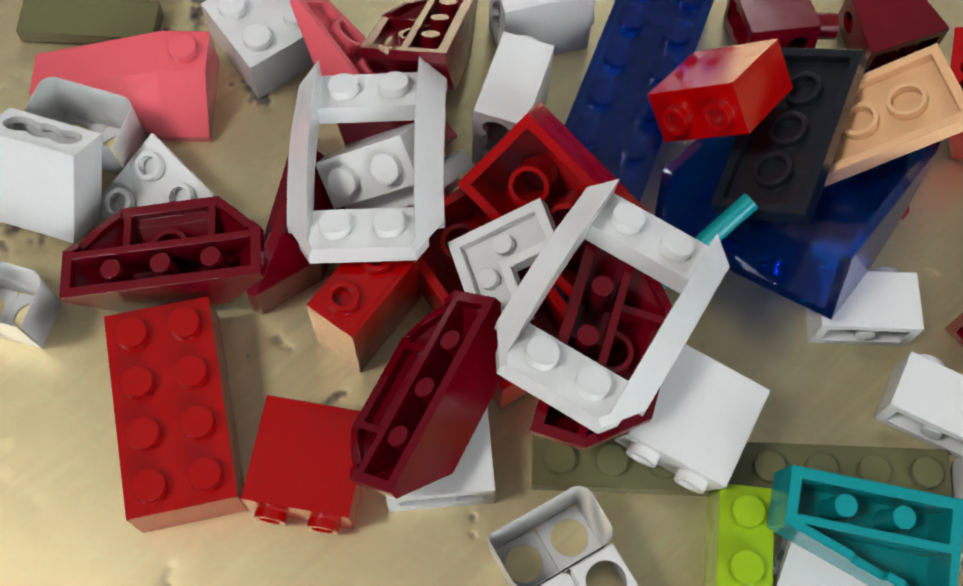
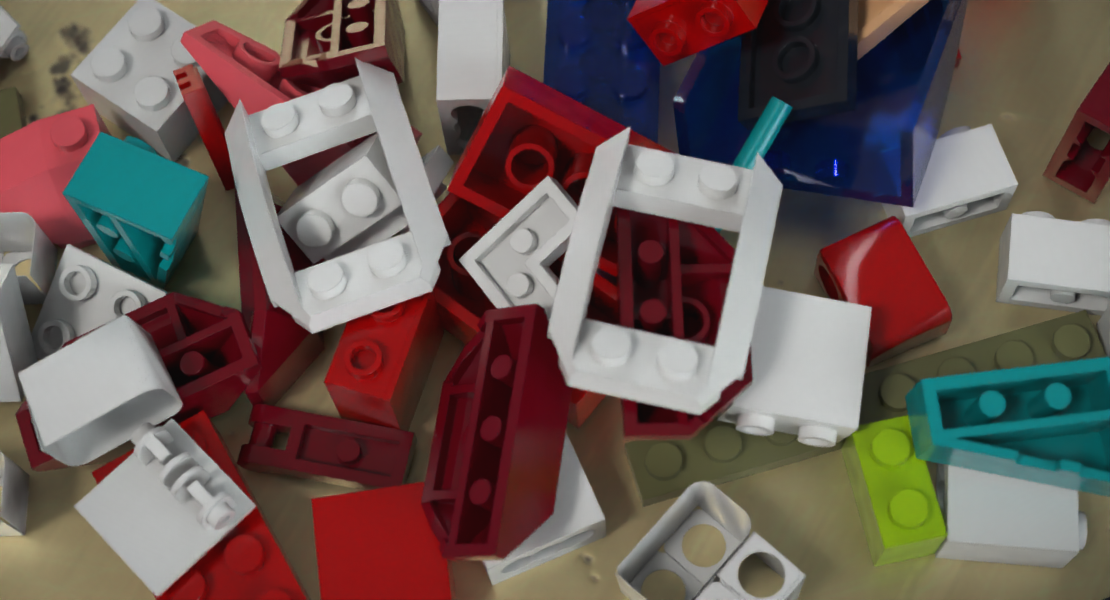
camera: 10 degrees left, 0 degrees up
none -> white piece [18,314,183,466]
none -> teal wedge [62,132,209,290]
none -> white hinge [74,419,256,598]
none -> red tile [173,63,234,191]
none -> dark red plate [237,404,417,490]
none -> red piece [814,216,952,368]

